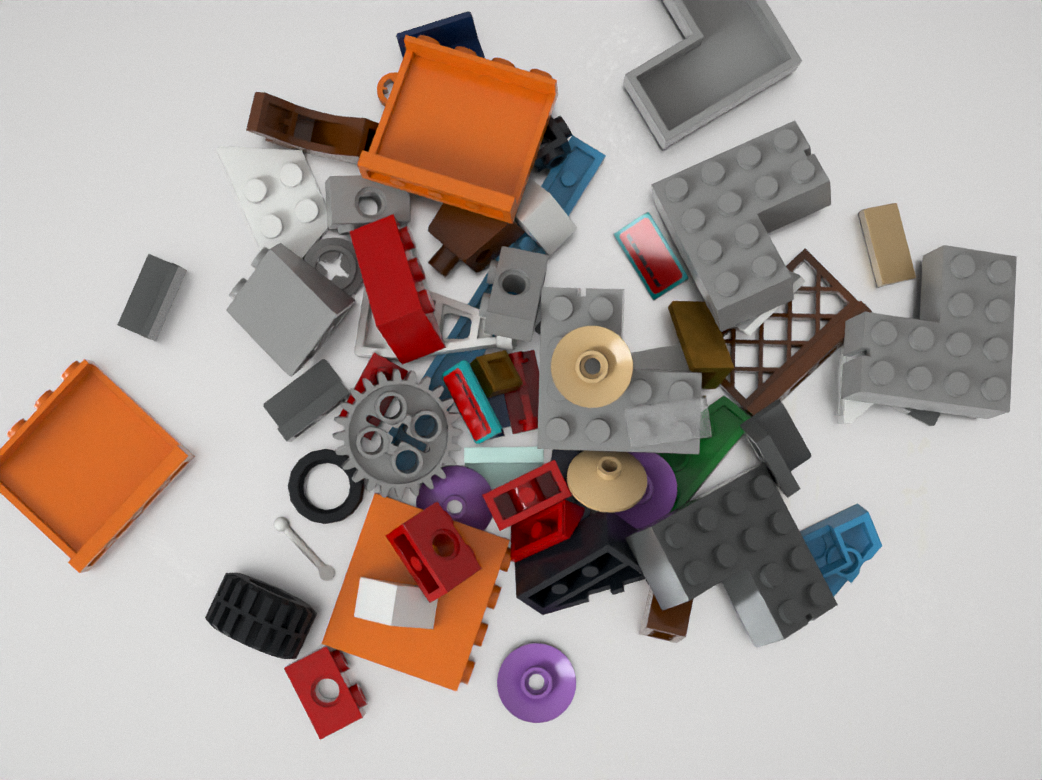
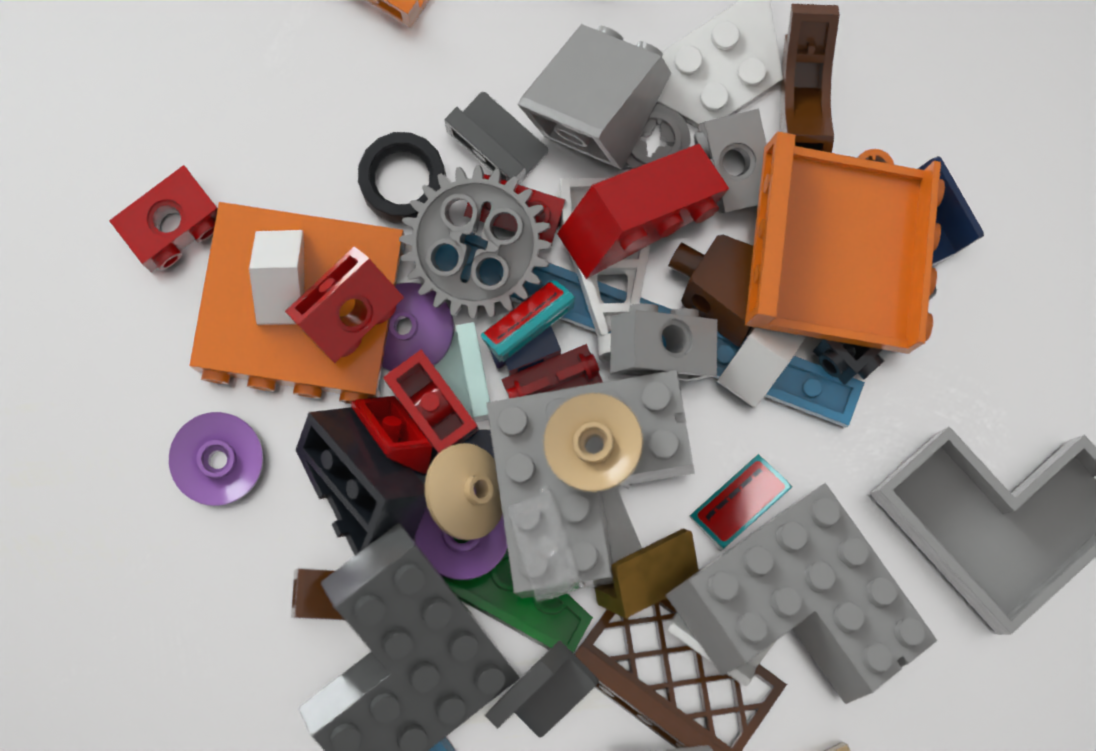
camera: 80 degrees right, 5 degrees down
black tyre [205,573,317,659] -> none
white hinge [274,516,335,581] -> none
pearl gold tile [470,350,523,398] -> none

